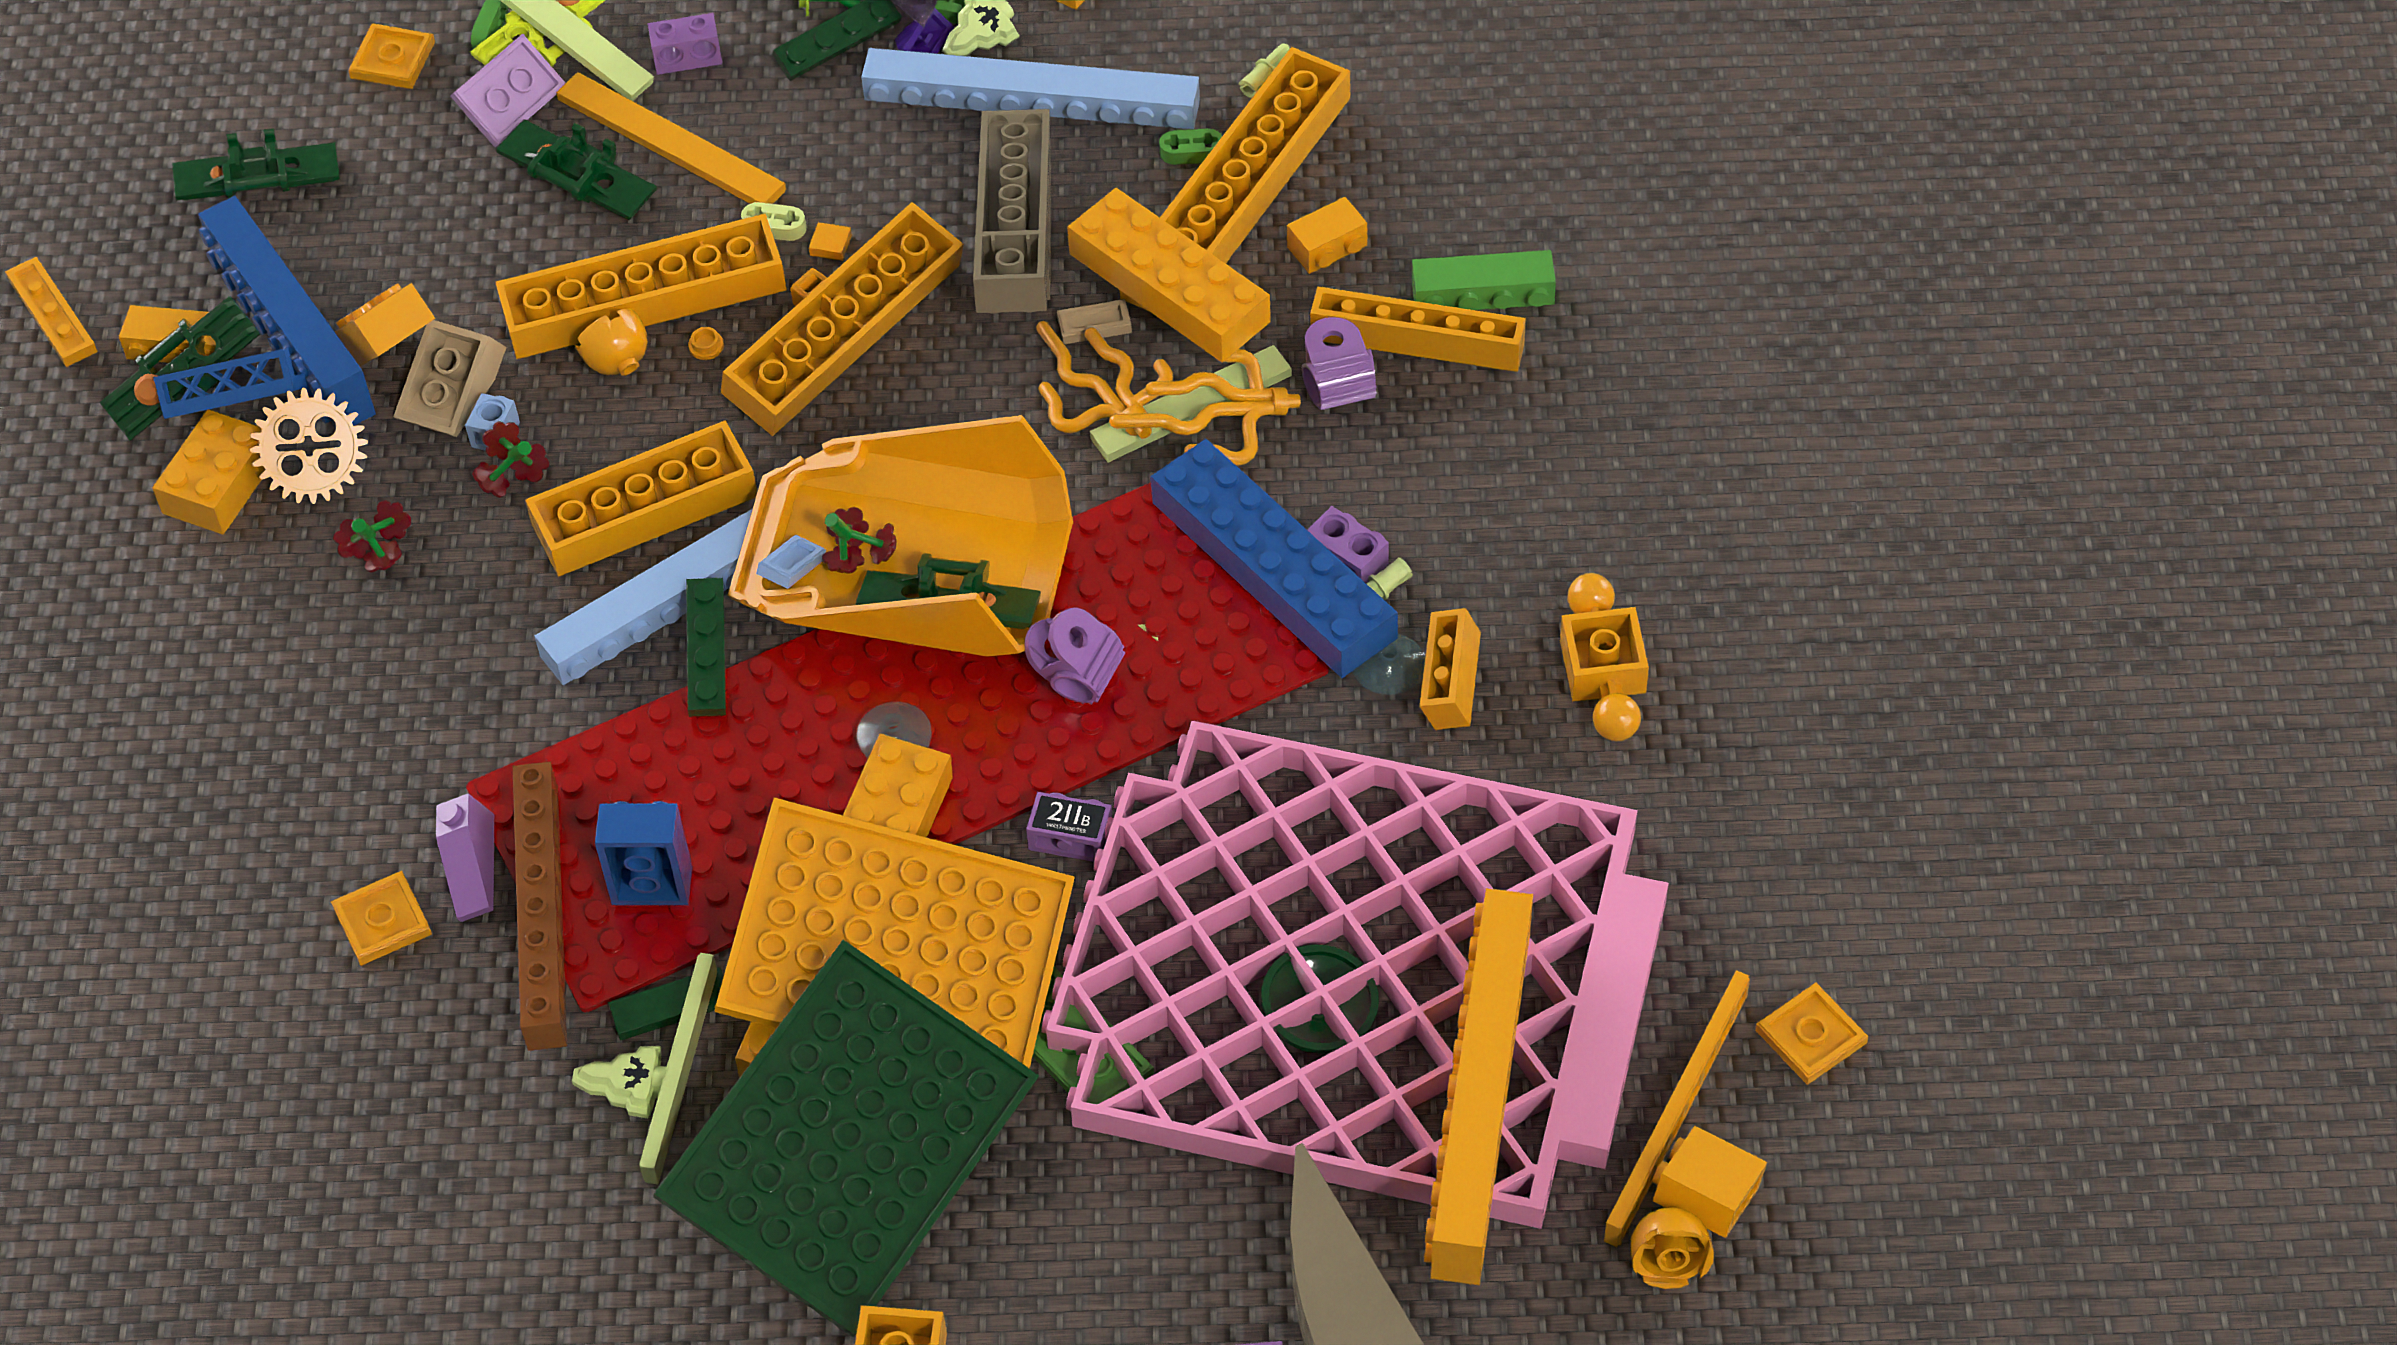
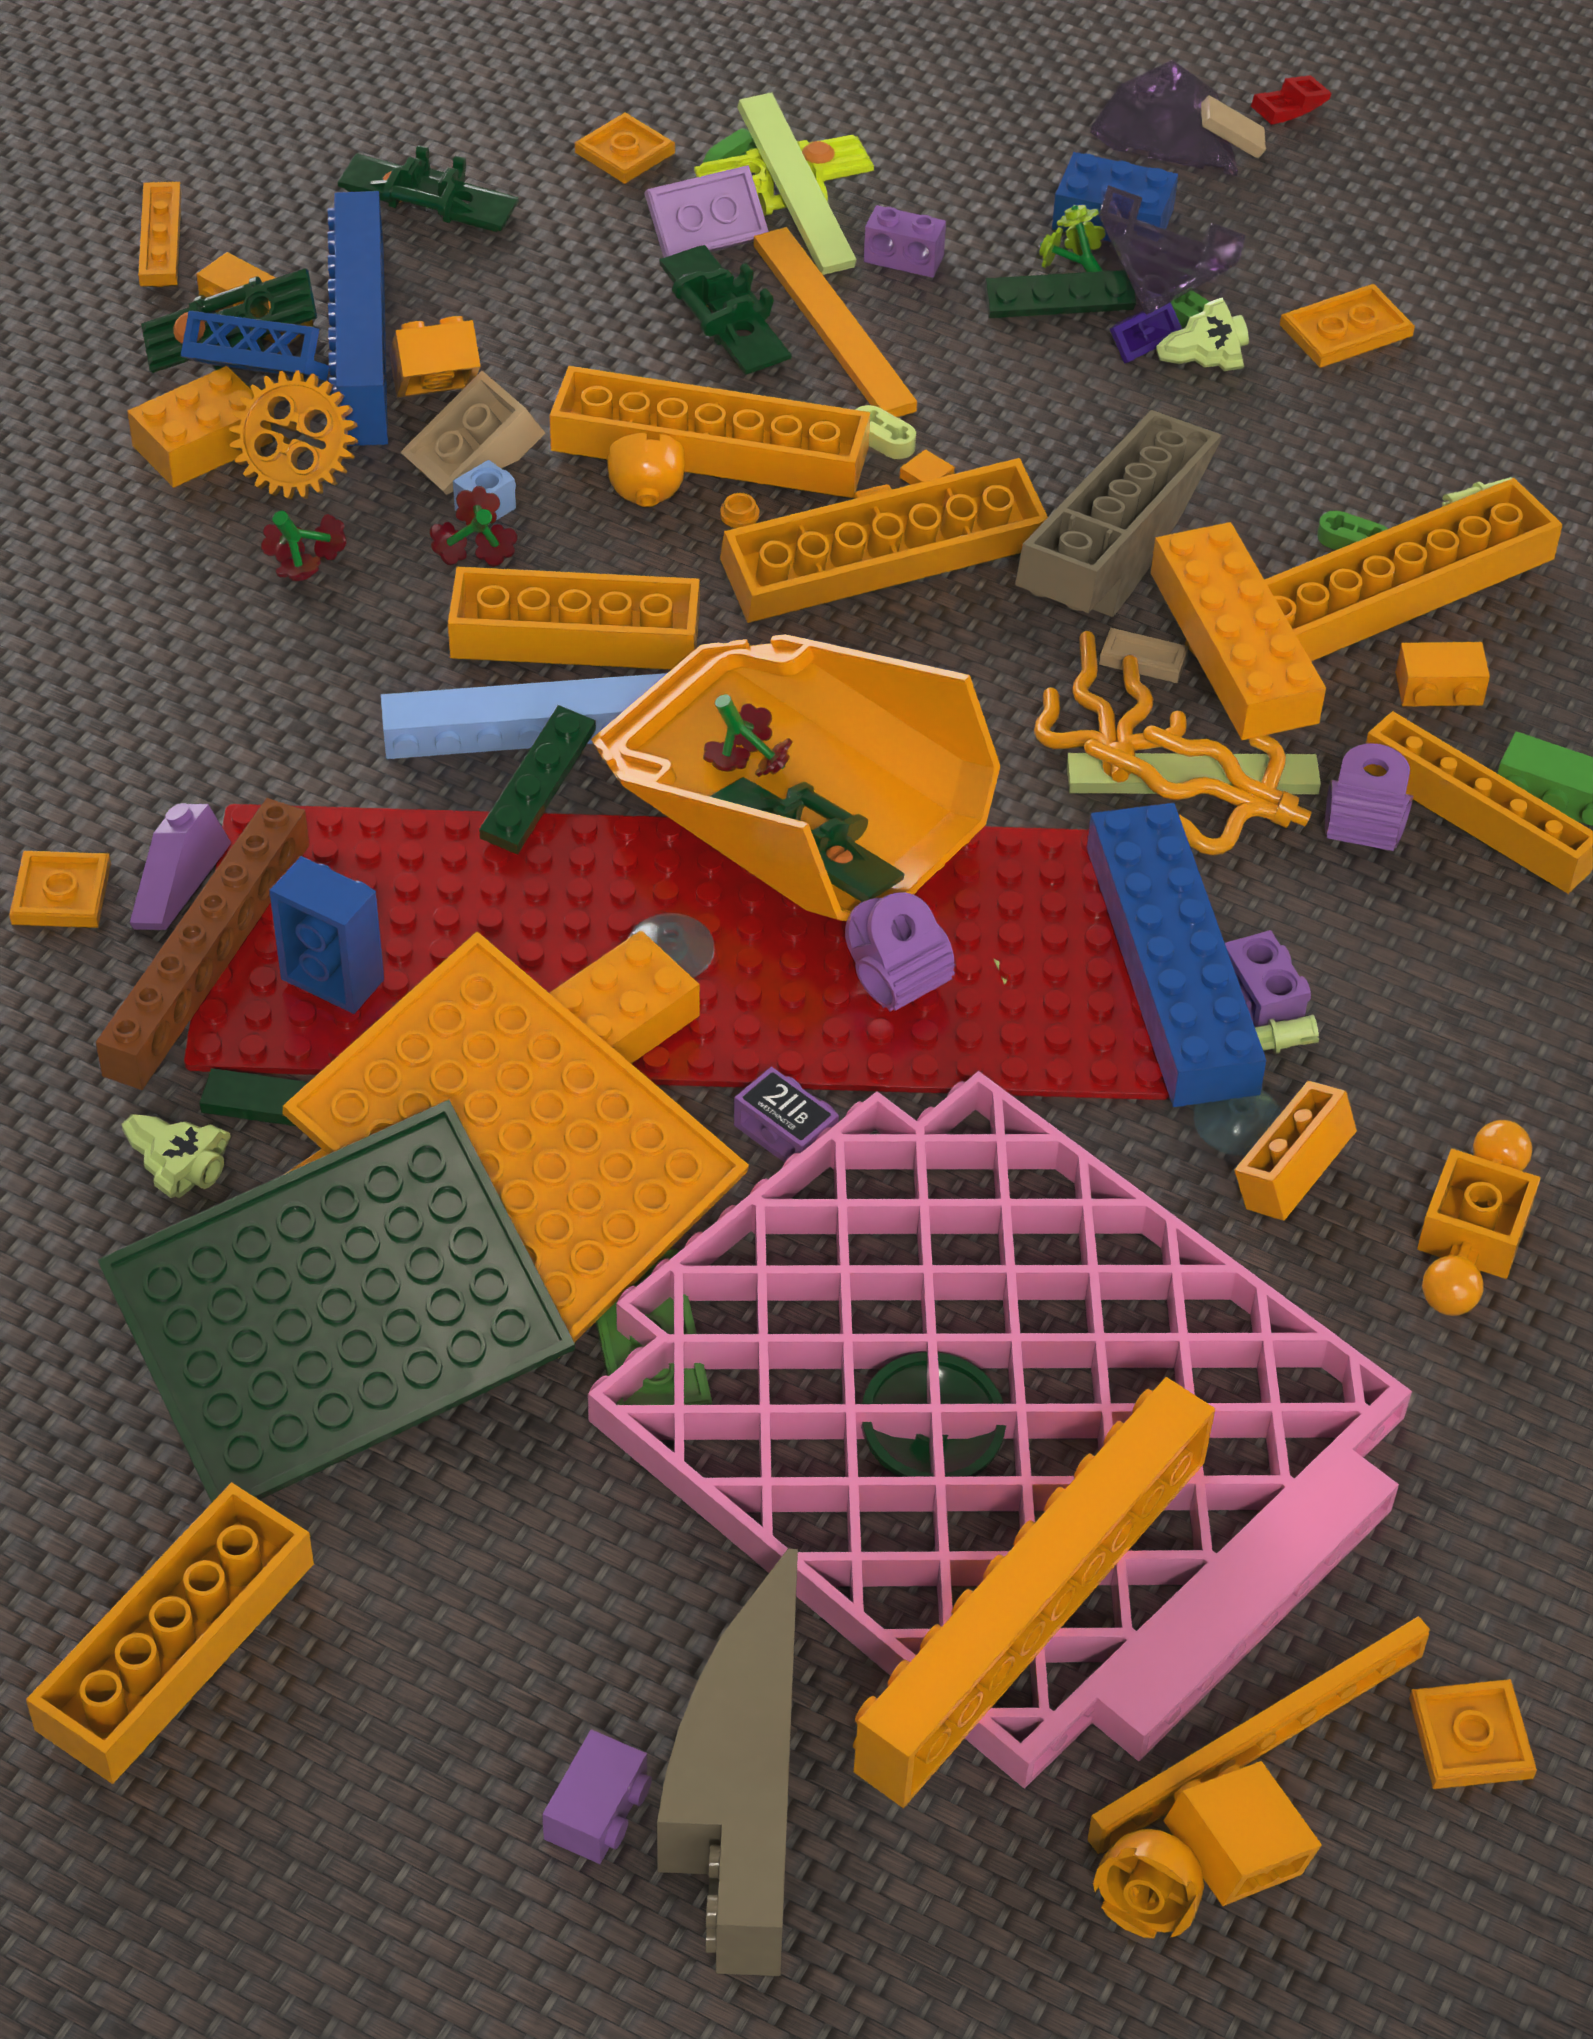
camera: 25 degrees right, 5 degrees down
yellowish green tile [639,953,717,1185] -> none
light blue tile [756,535,826,589] -> none
light blue brick [861,48,1200,129] -> none

